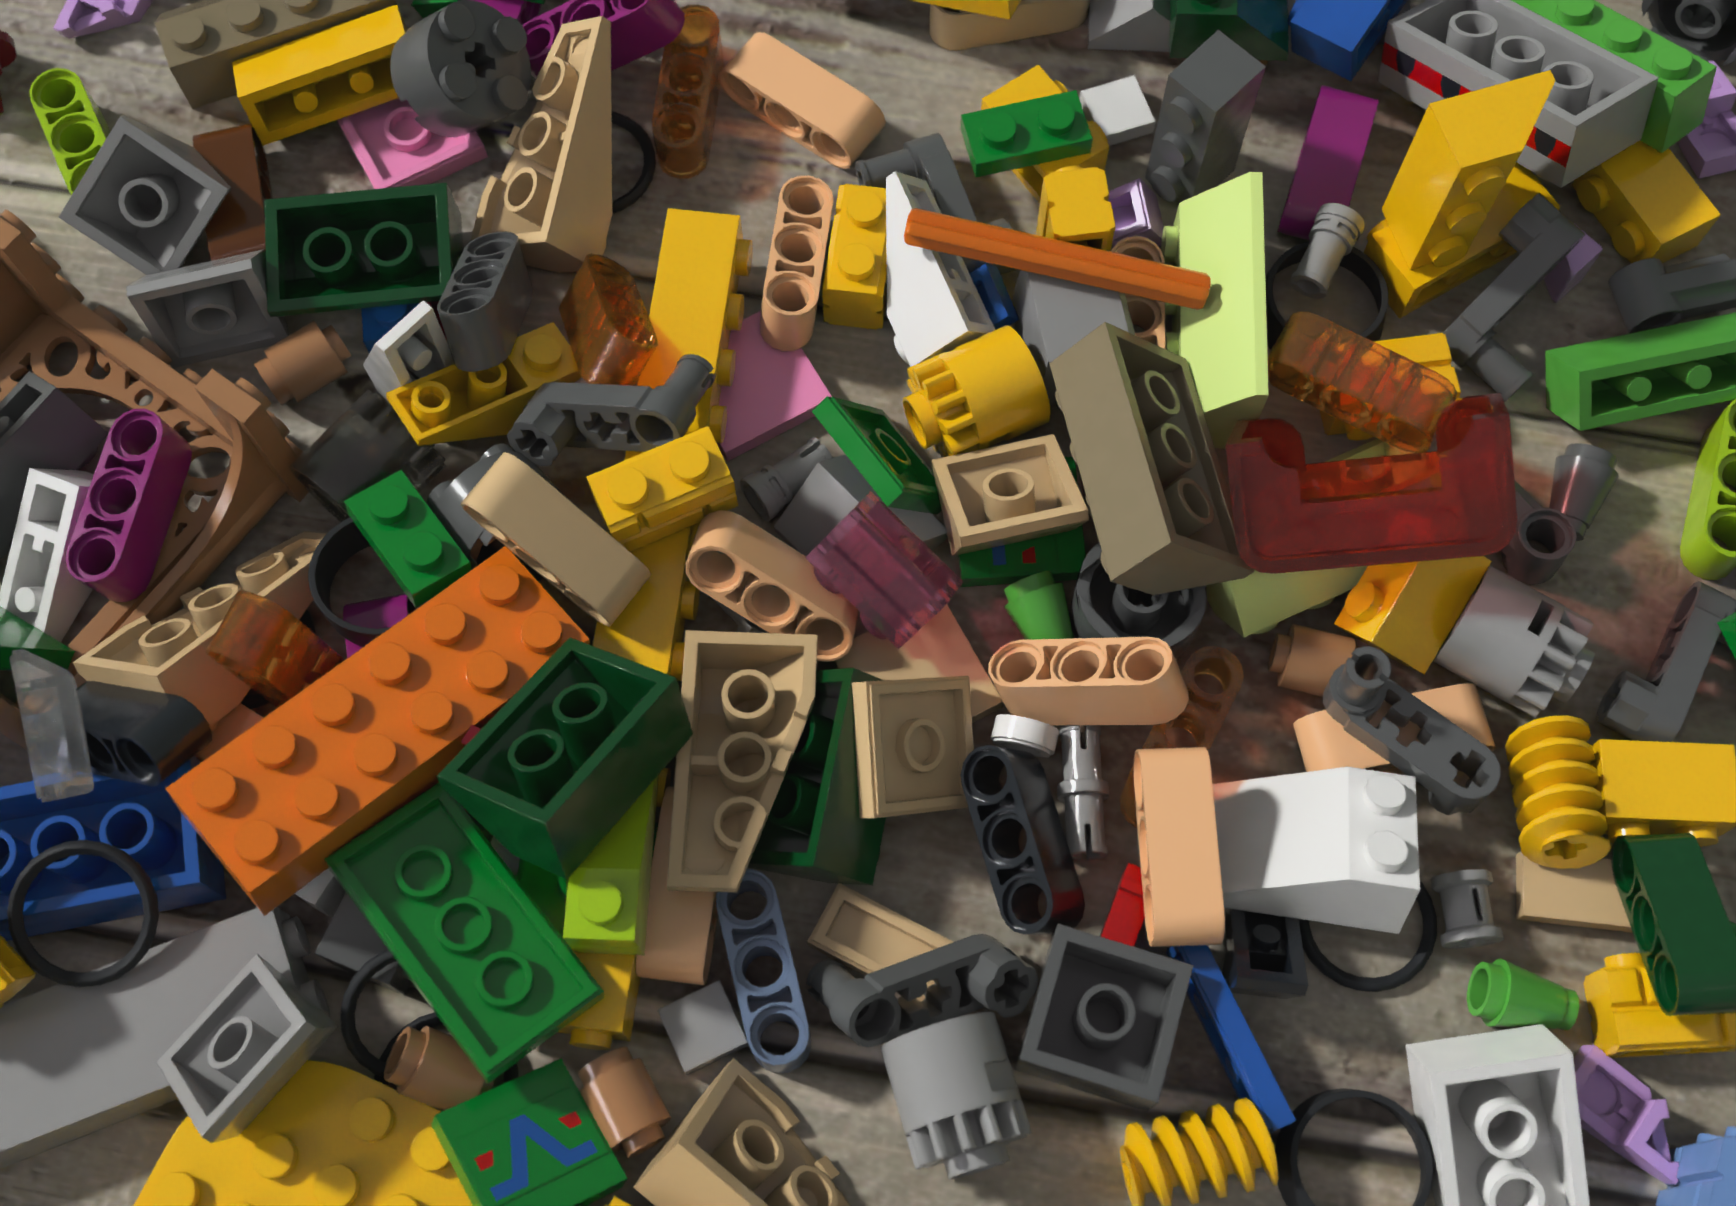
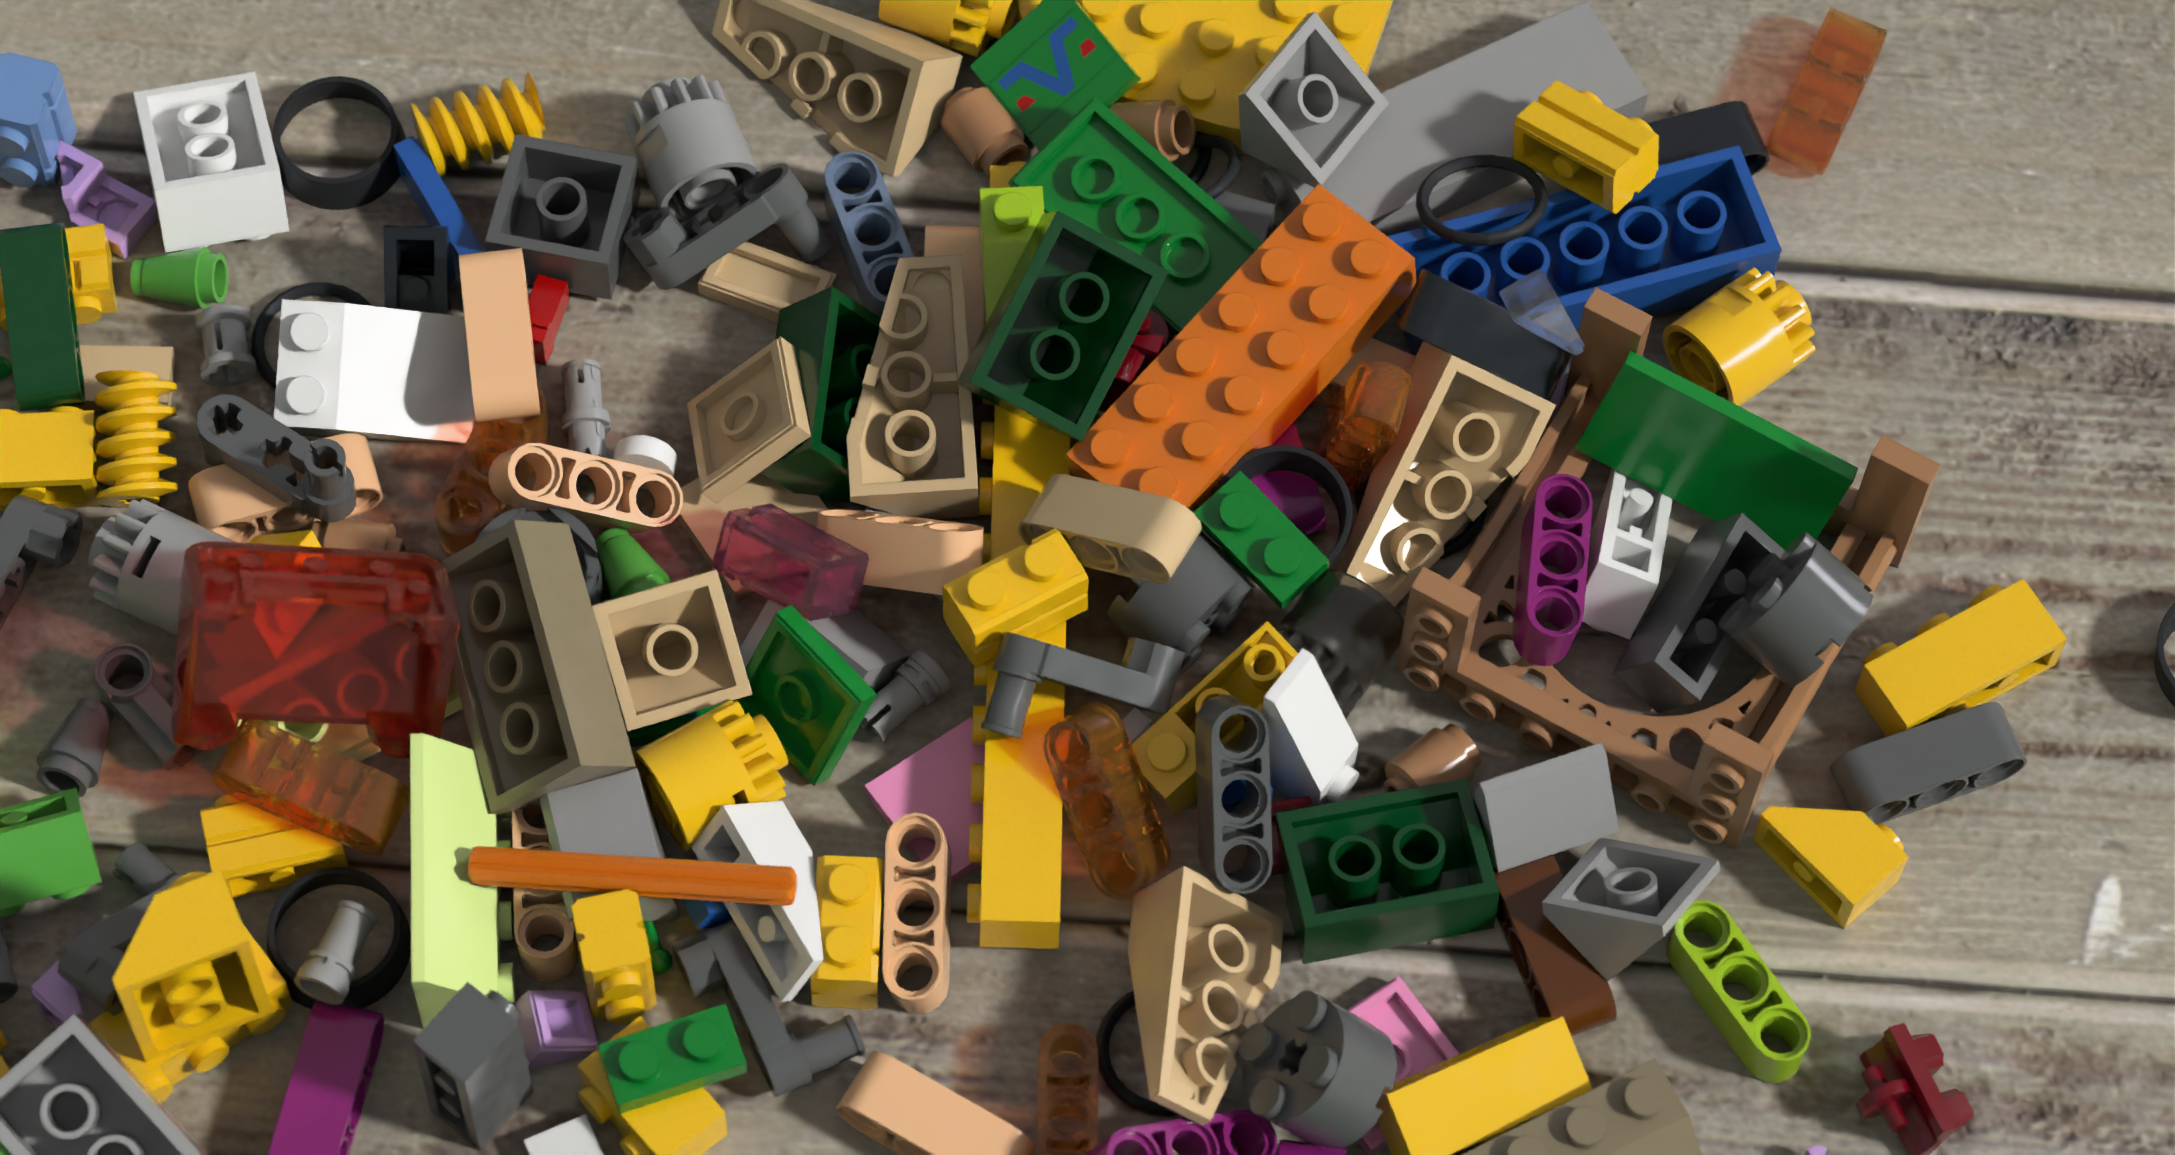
camera: 170 degrees right, 5 degrees down
light grey tile [657,980,749,1075] -> none
black beam [961,745,1085,935] -> none

